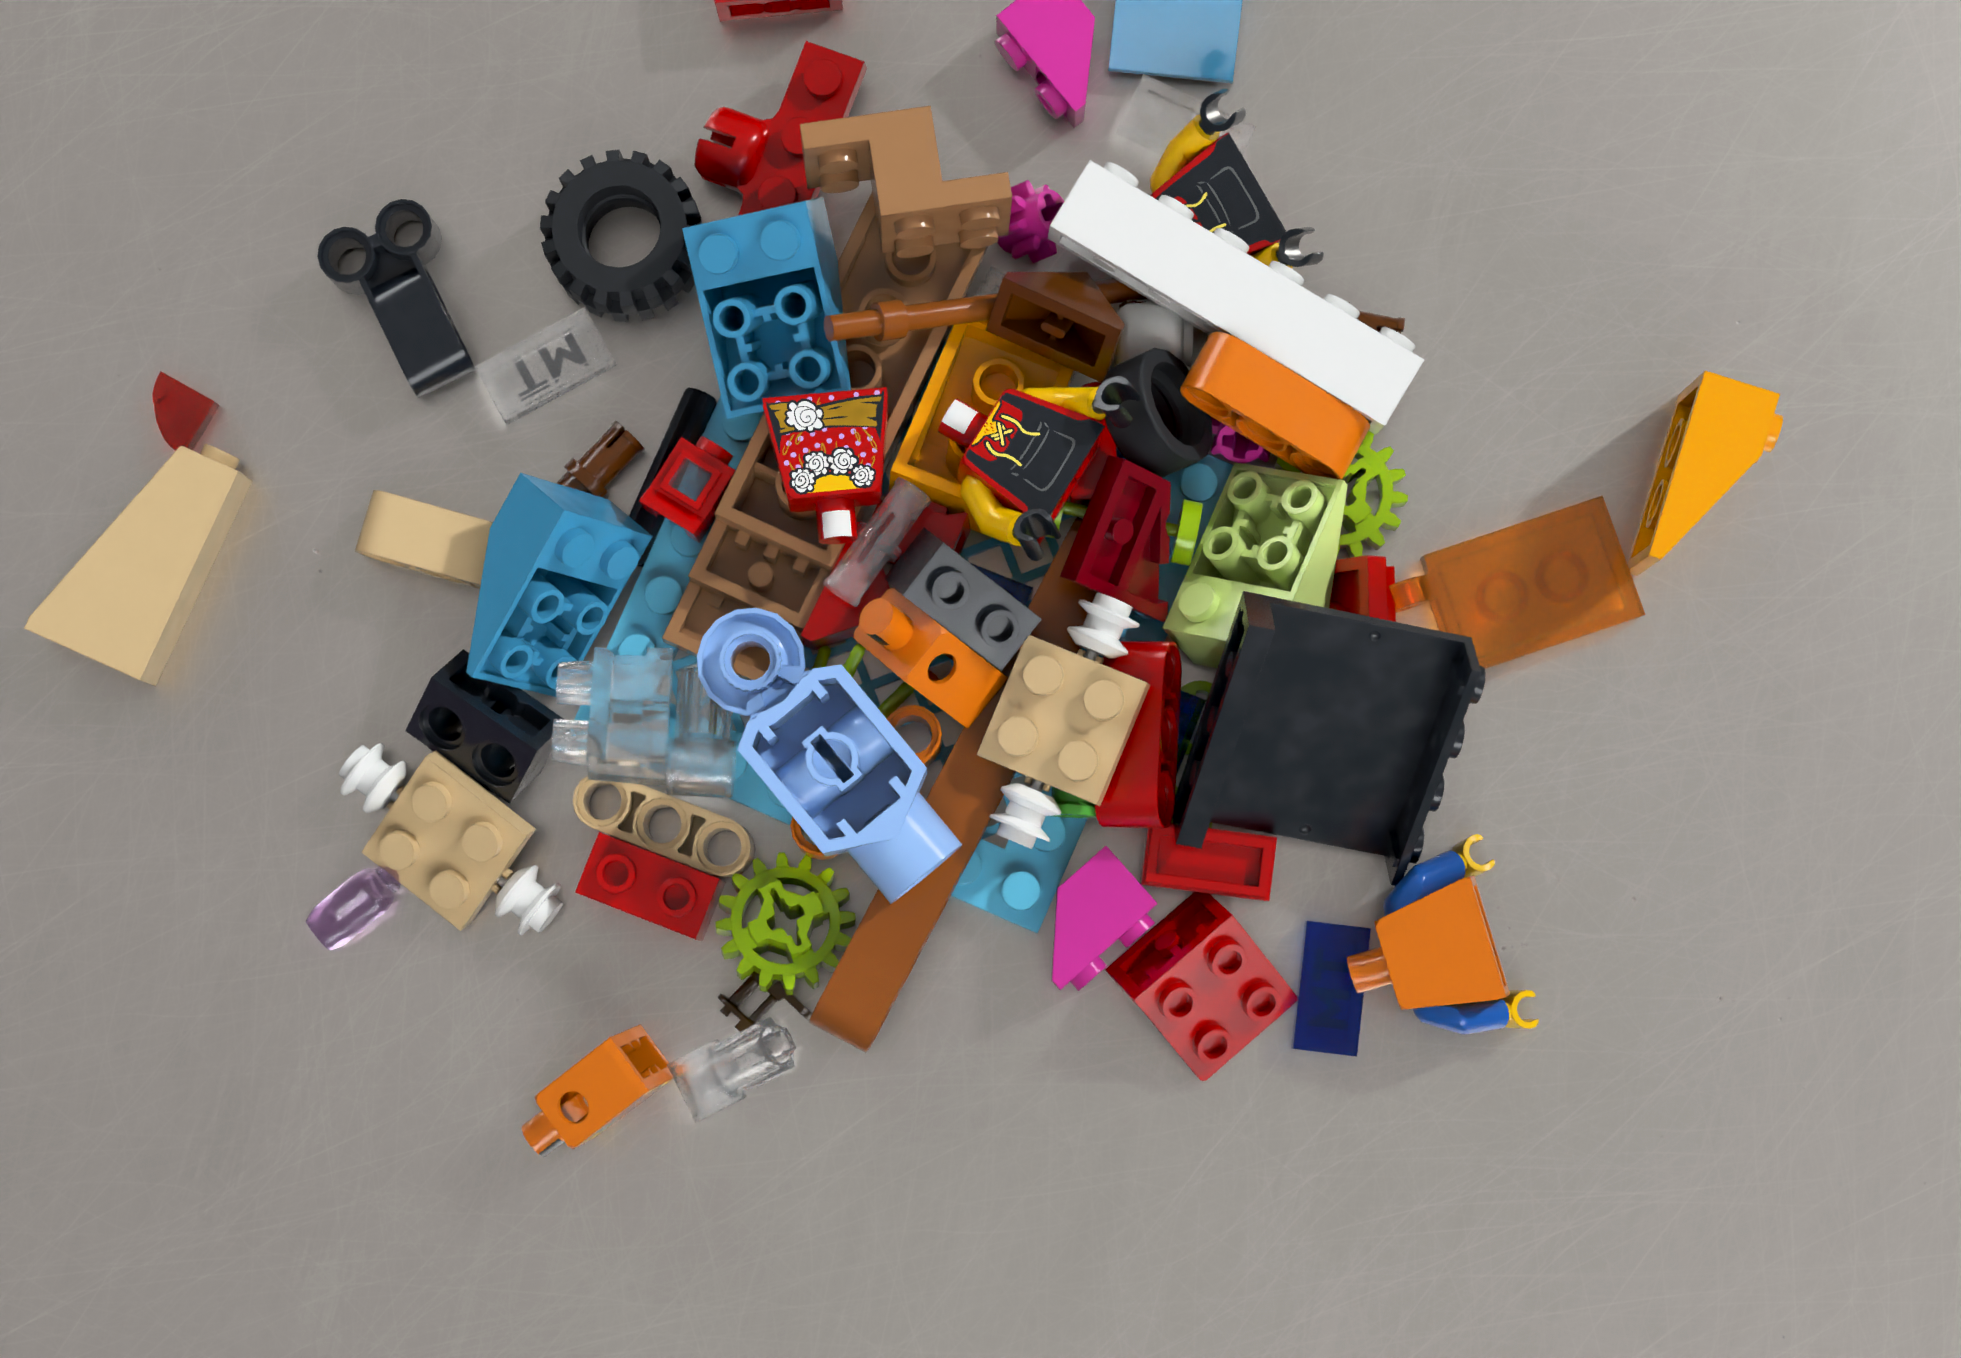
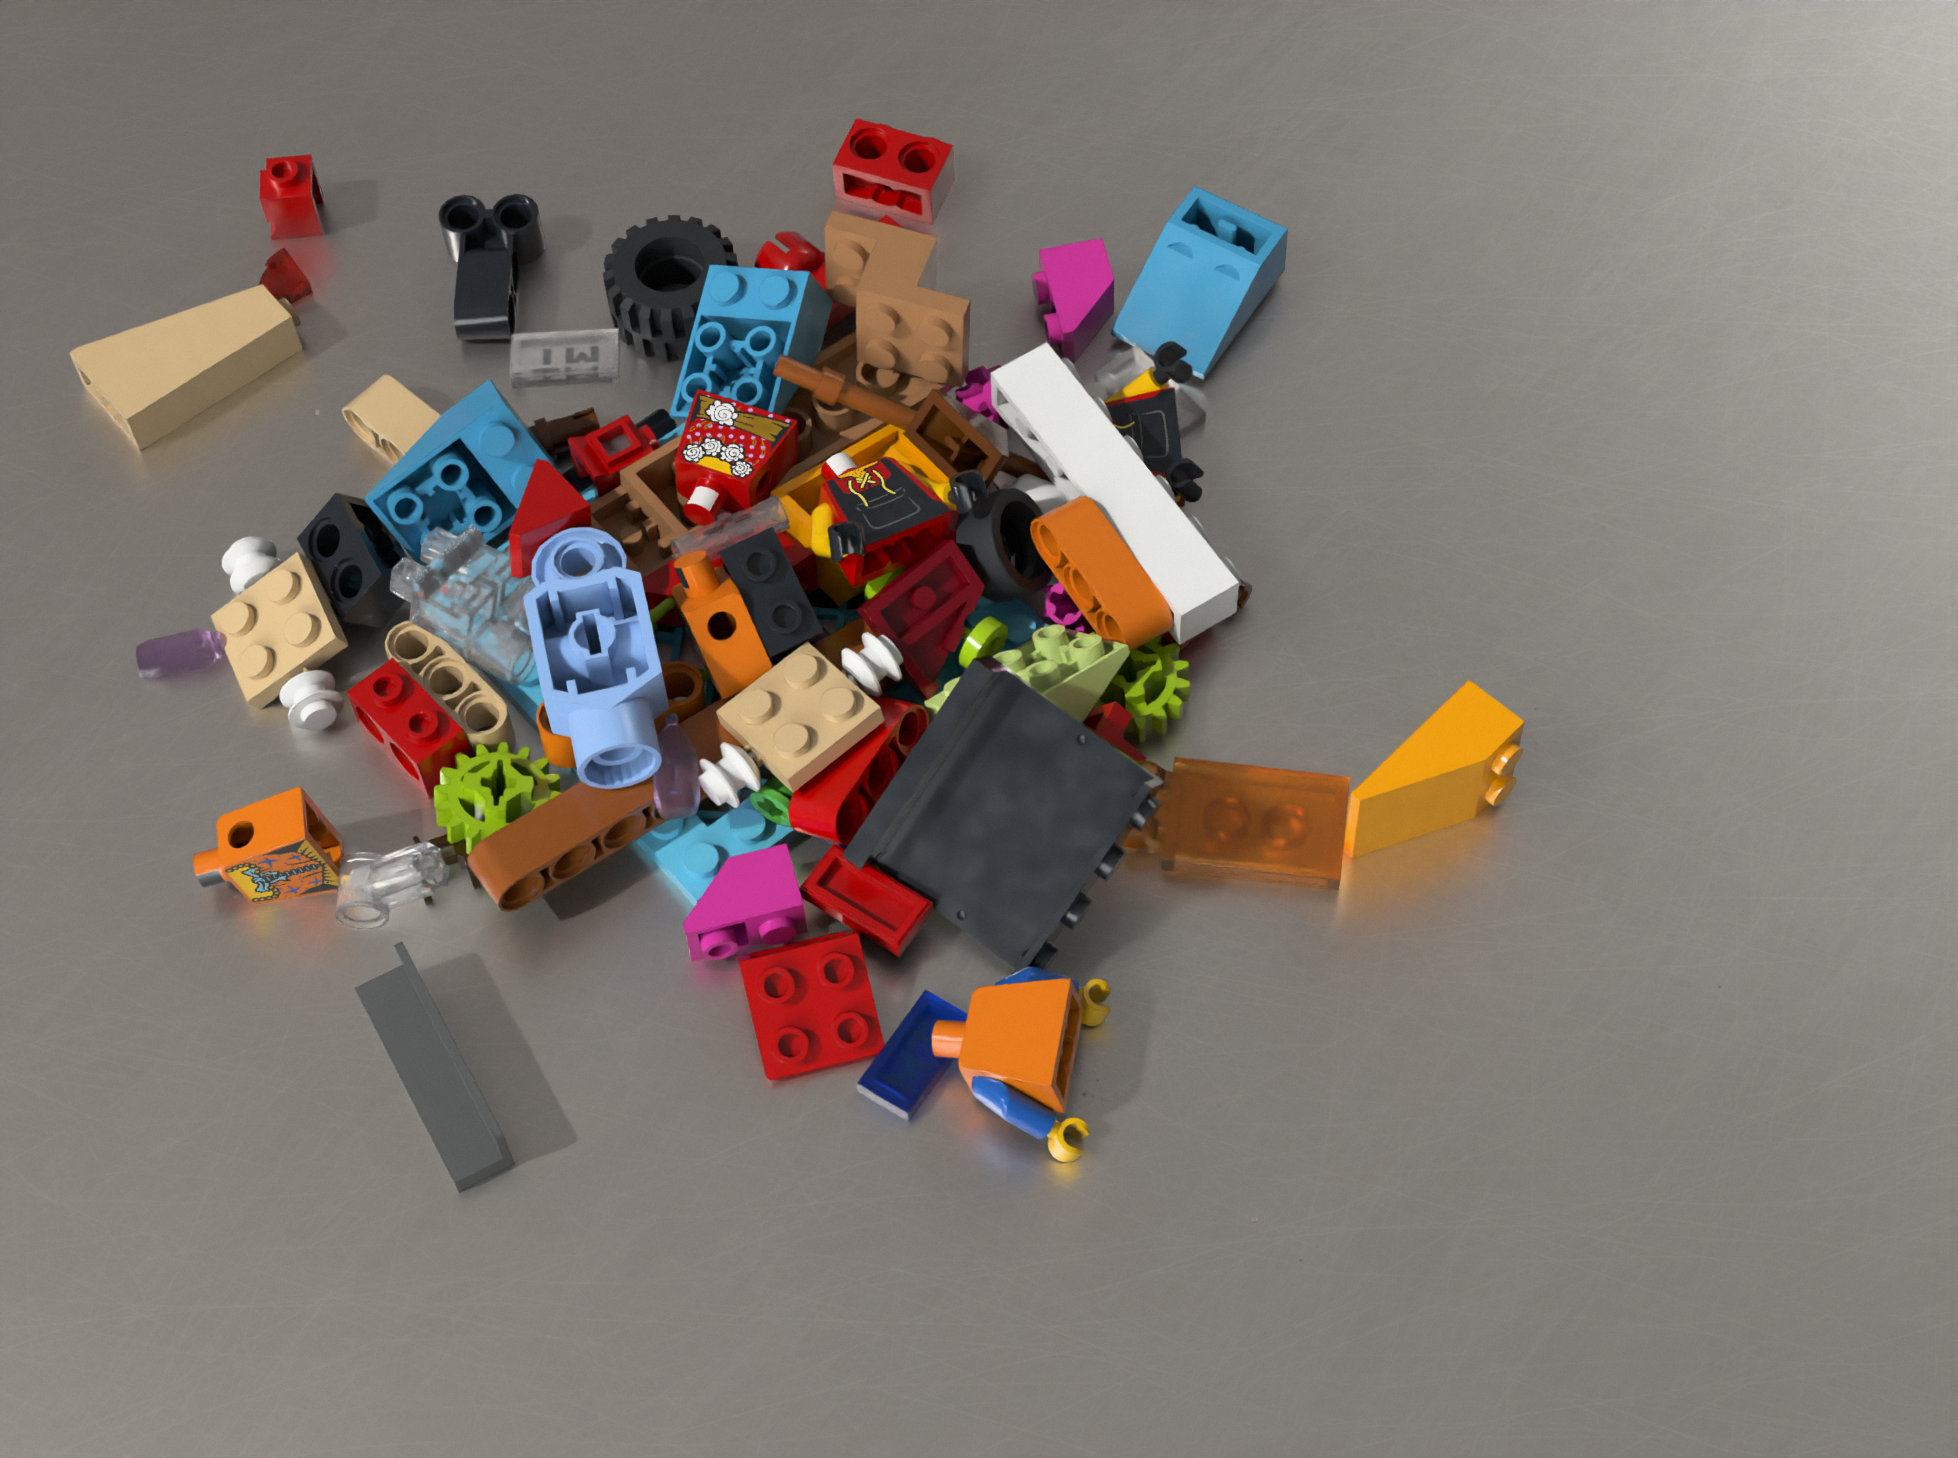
camera: 25 degrees right, 25 degrees down
none -> red window [259,154,324,240]
none -> dark grey panel [355,941,515,1193]
none -> red slope [509,459,592,578]
none -> clear purple piece [652,713,700,819]

